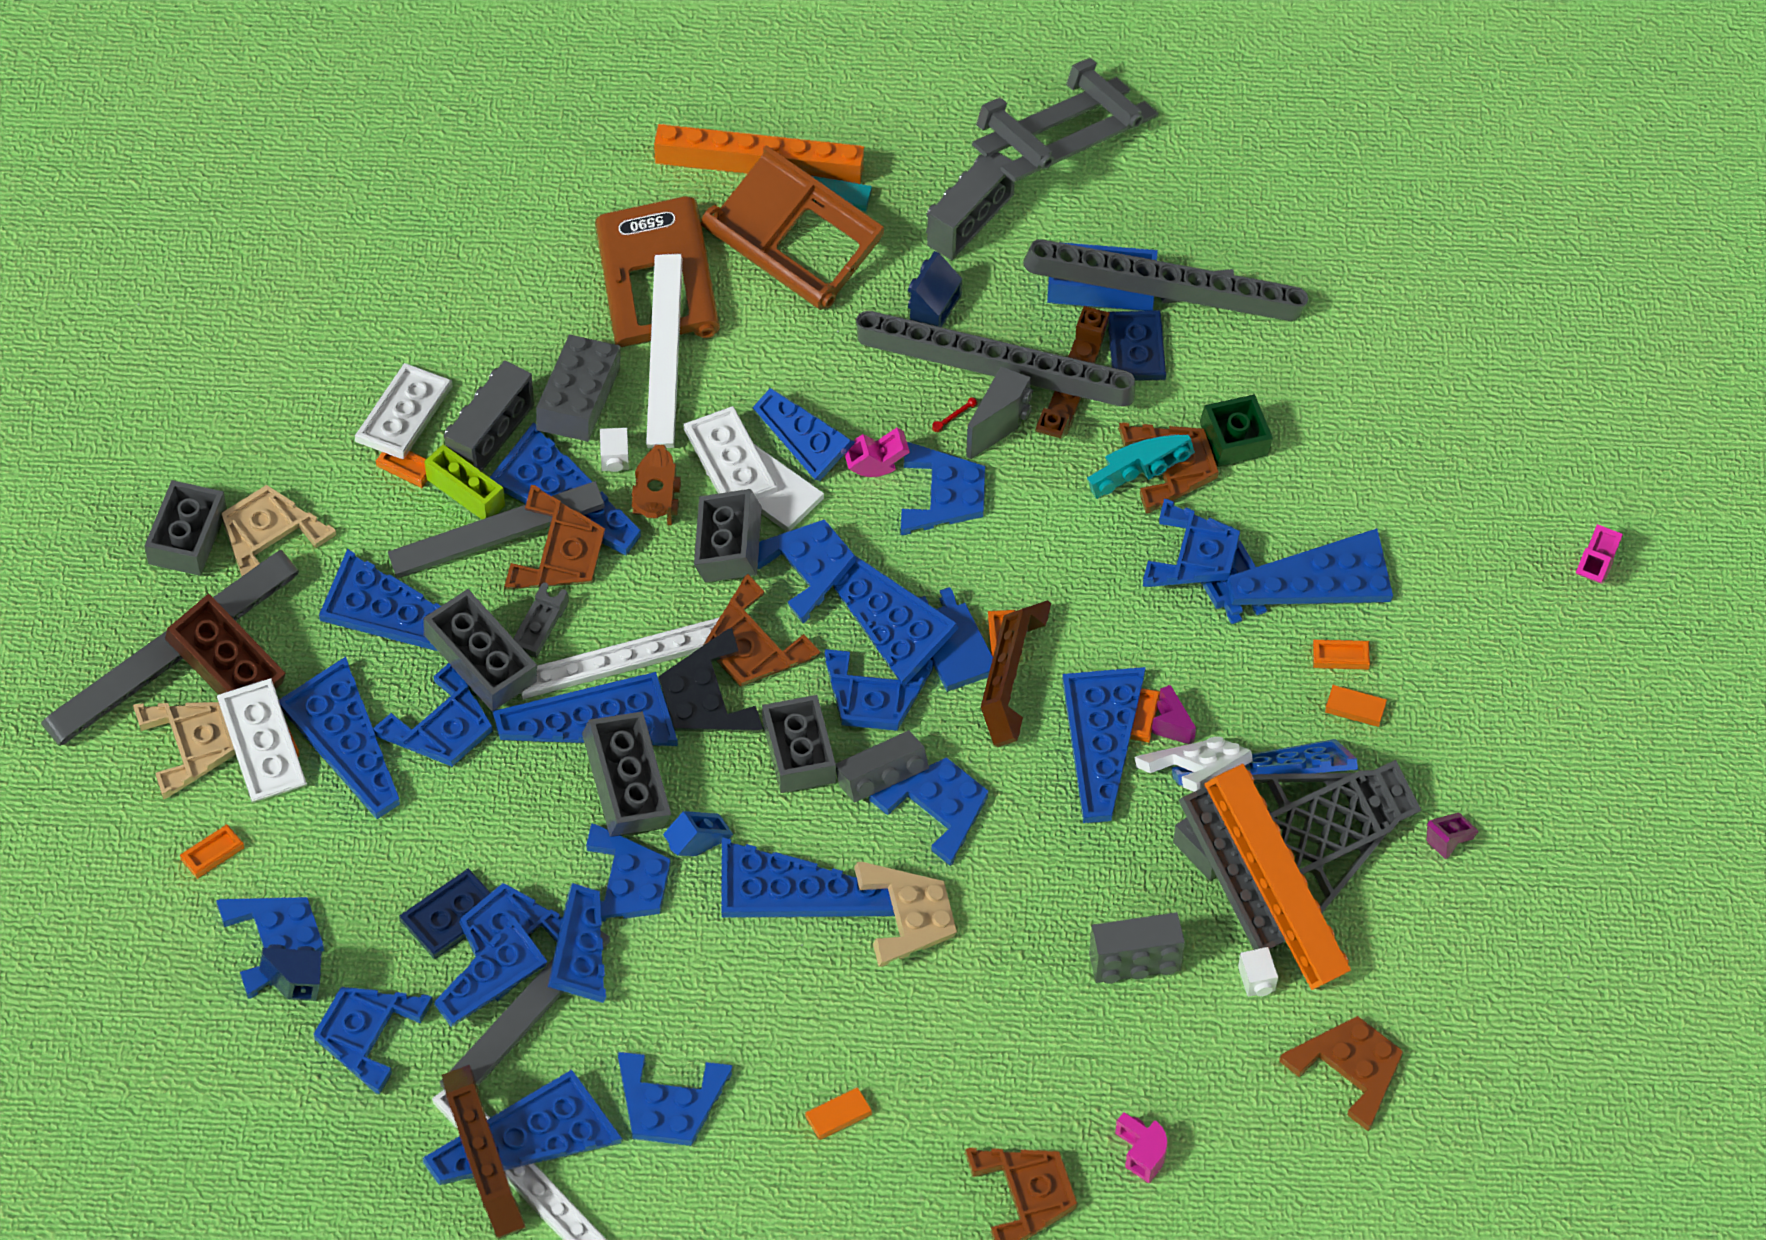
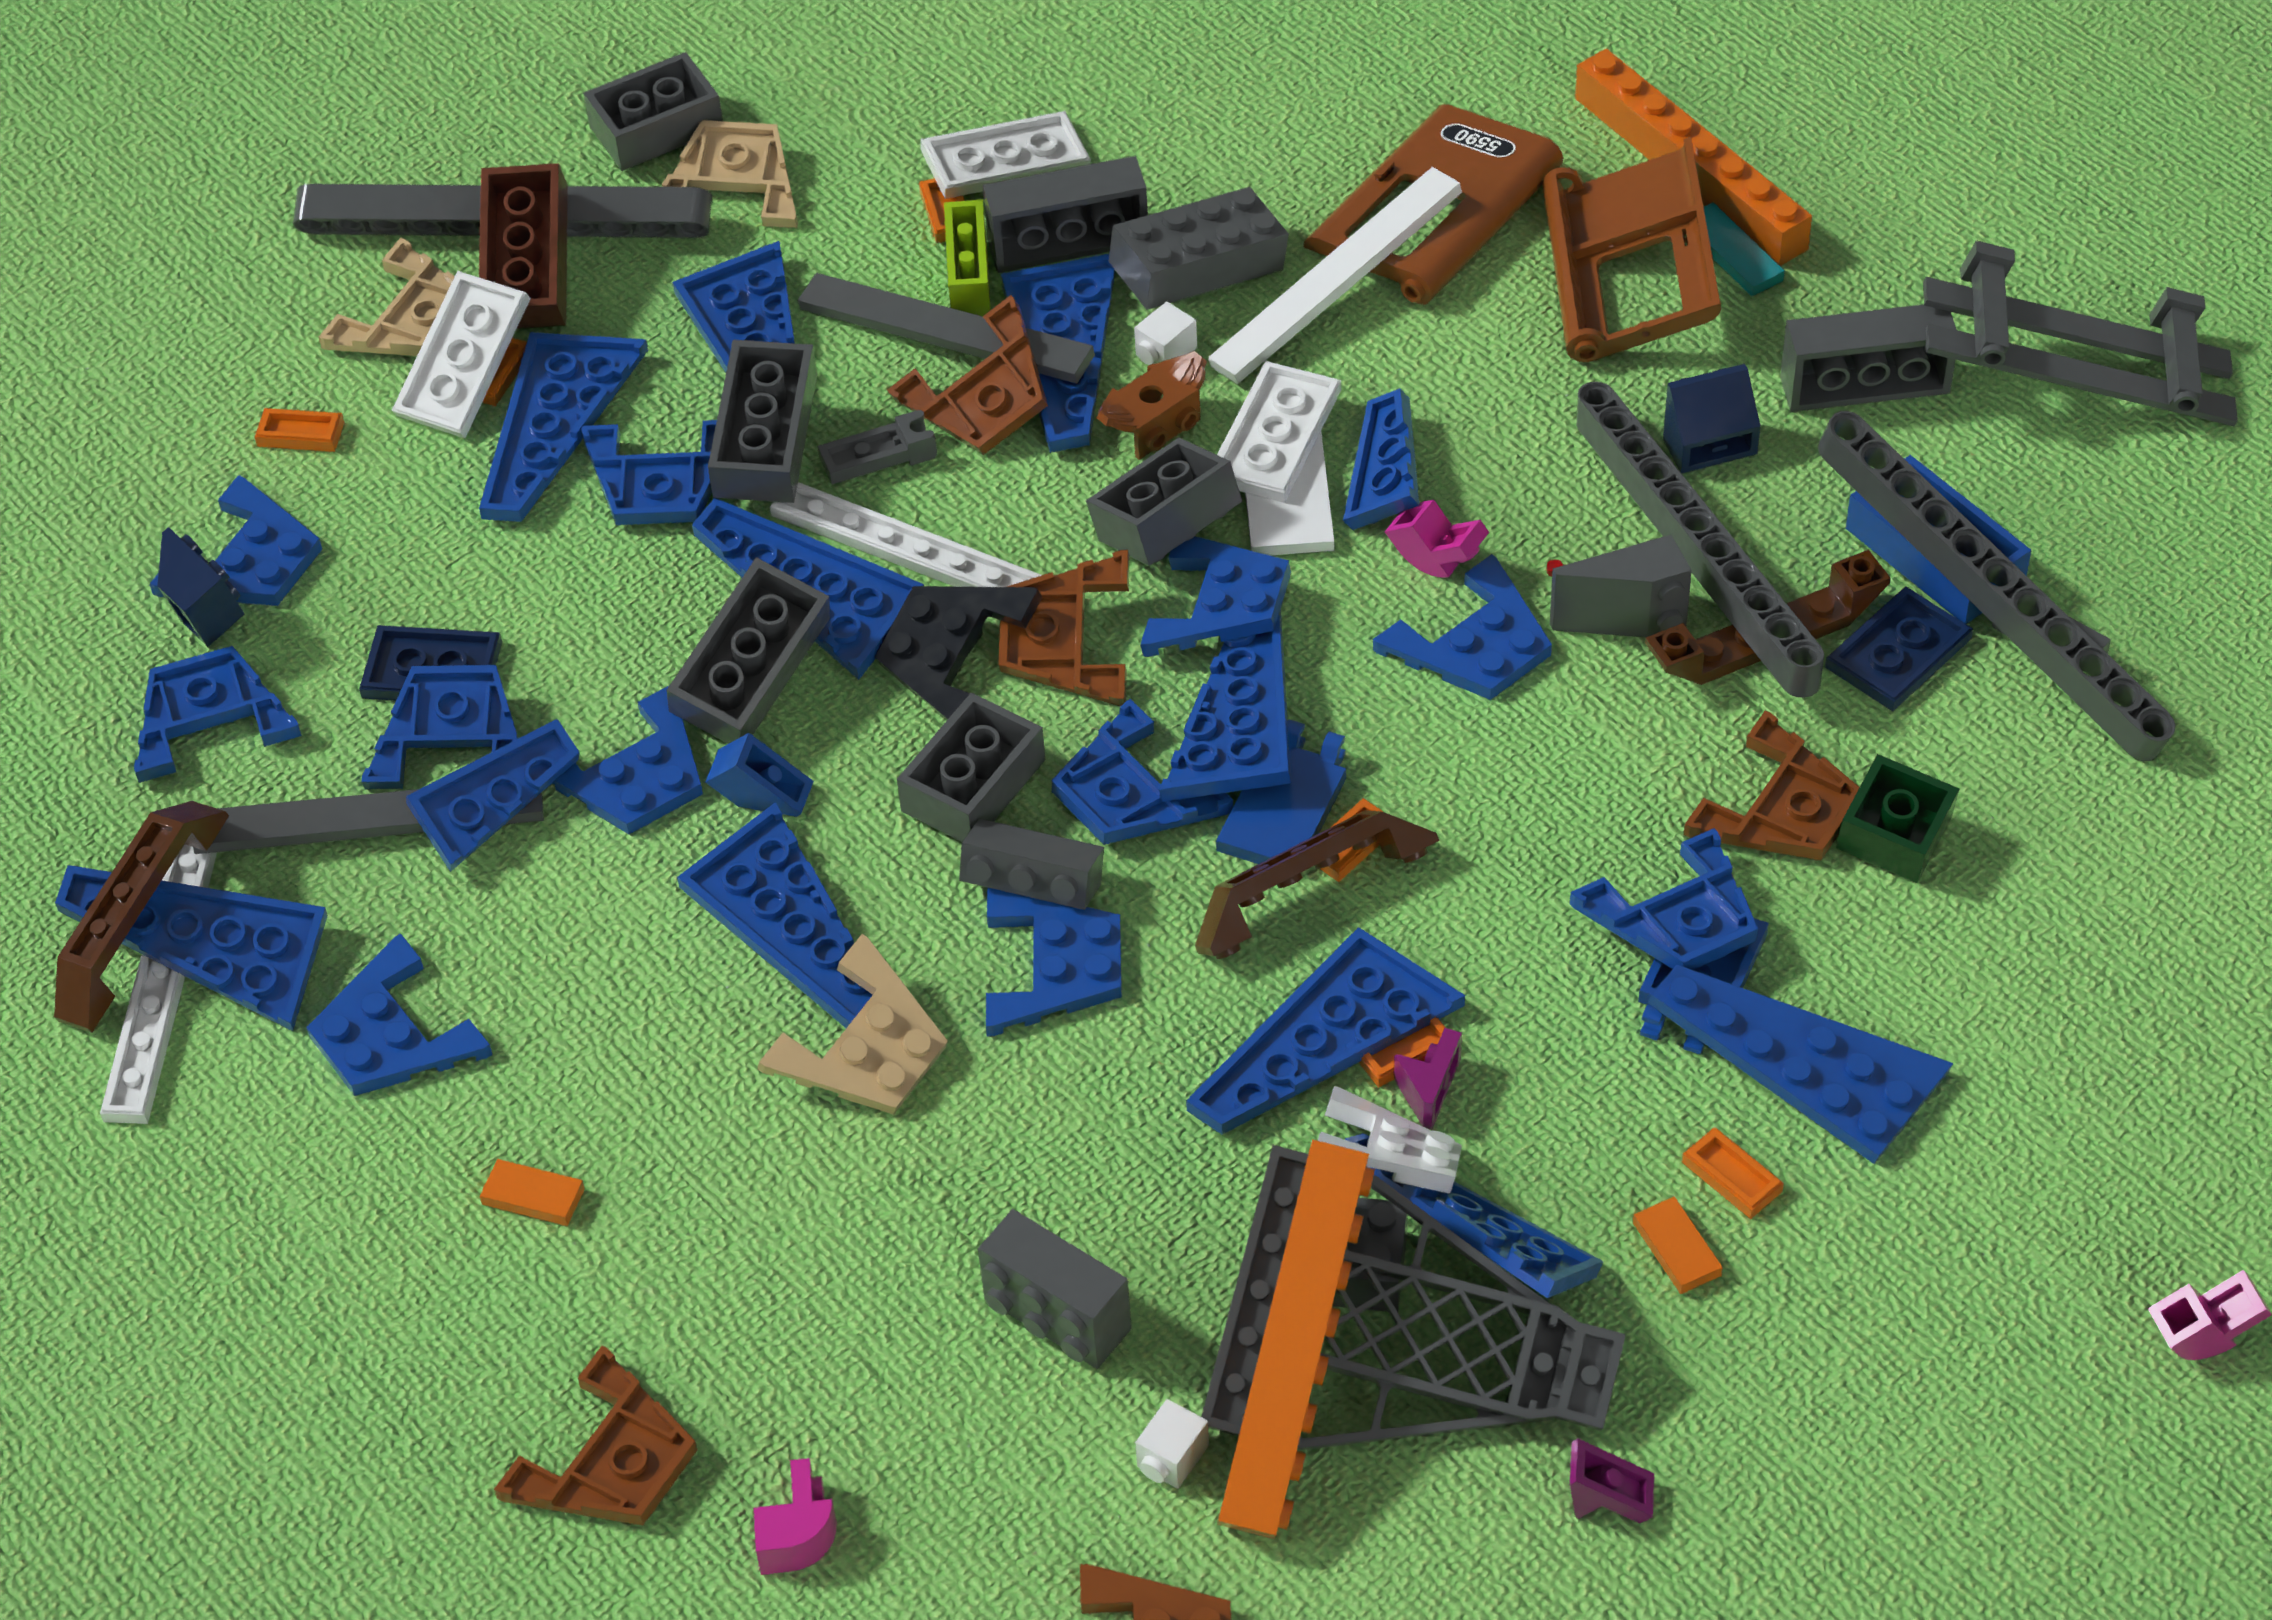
camera: 50 degrees right, 5 degrees down
blue wing [434,916,548,1027] -> none
teal slope [1087,435,1195,499] -> none

